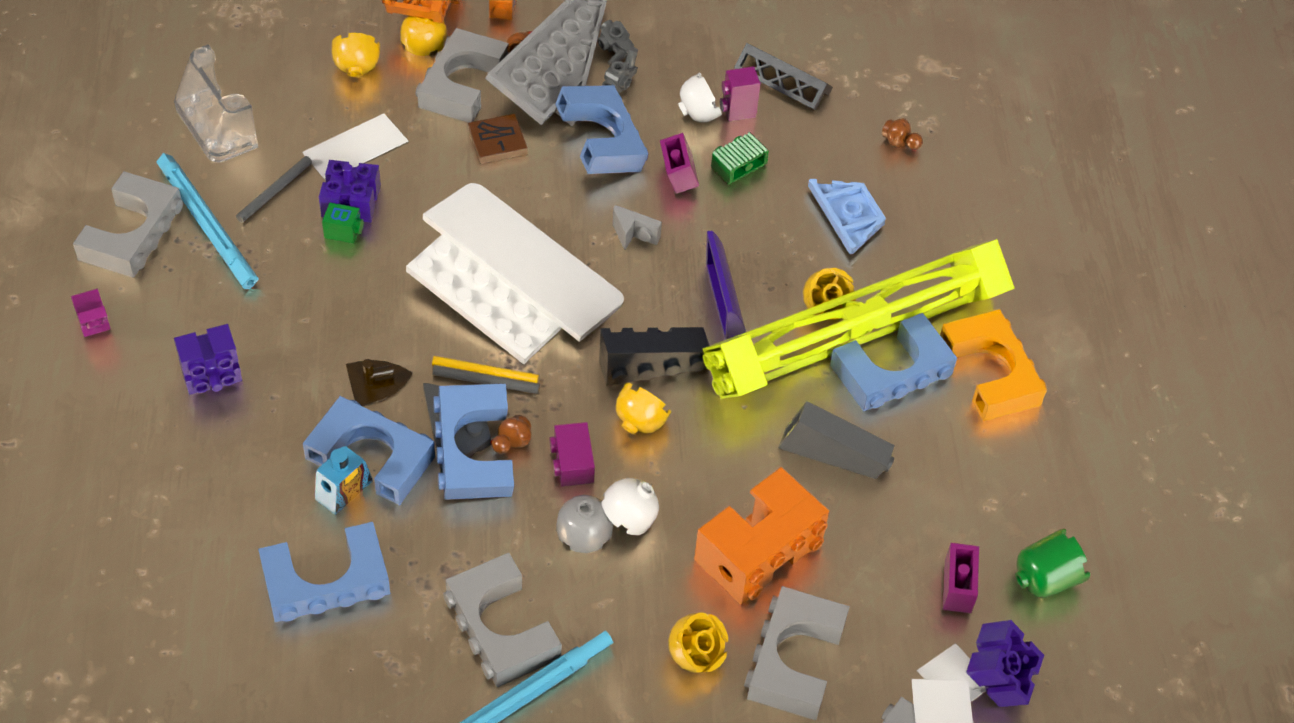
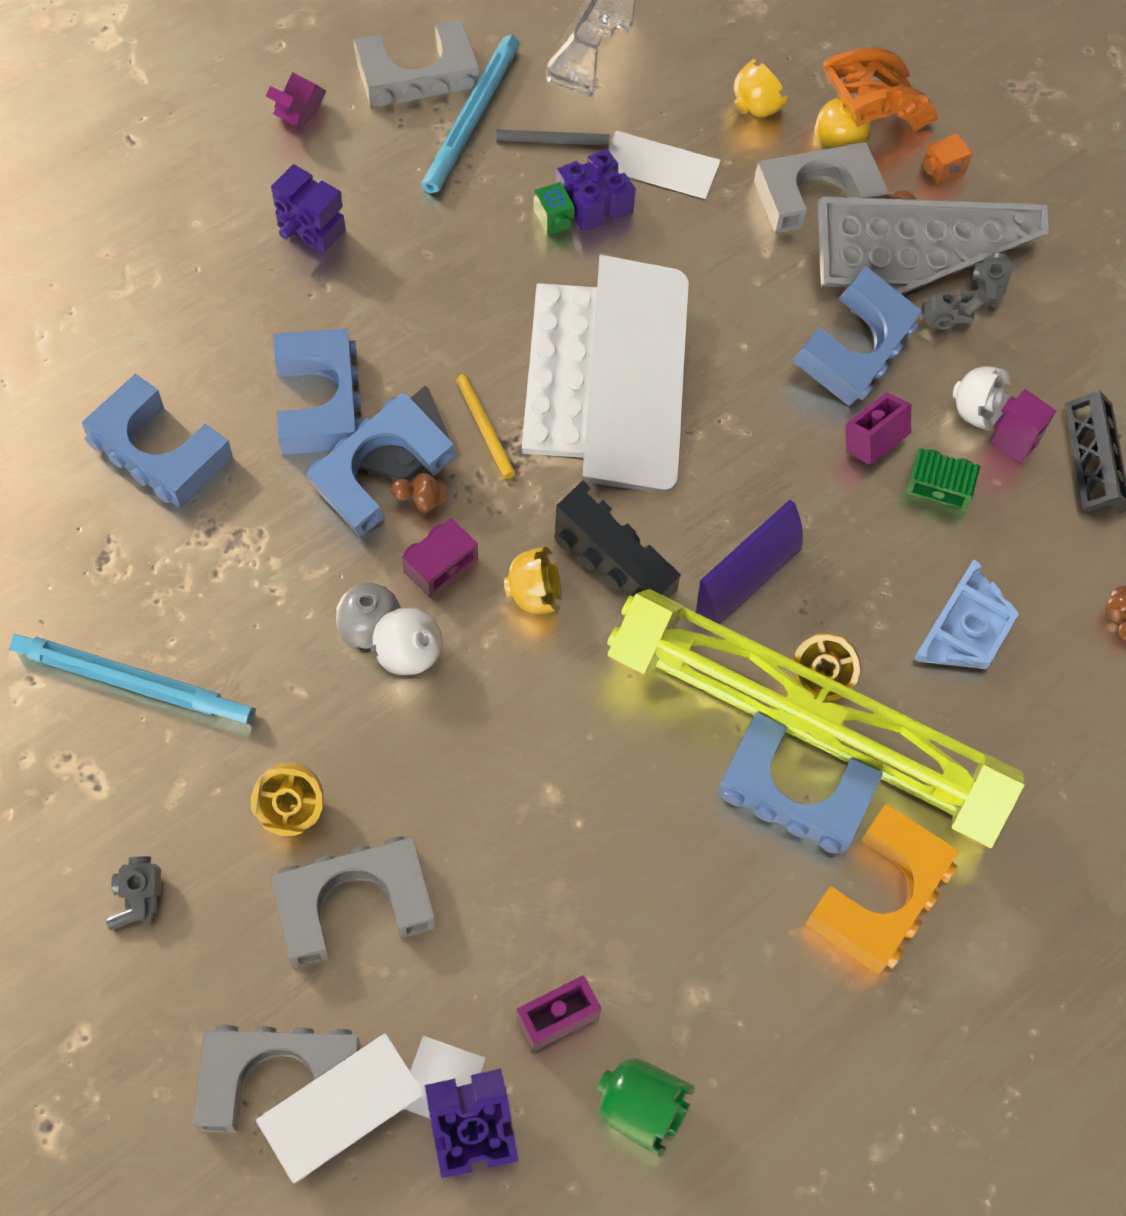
camera: 55 degrees right, 10 degrees up
dark azure torso [315,446,373,515] -> none
dark brown shield [346,359,413,406] -> none
dark grey bar [432,365,540,394] -> none
light grey arch [443,553,562,687] -> none
reddish brown tile [468,114,528,164] -> none
light grey slope [613,205,662,250] -> none
orange piece [694,467,829,605] -> none
dark grey slope [778,401,895,479] -> none

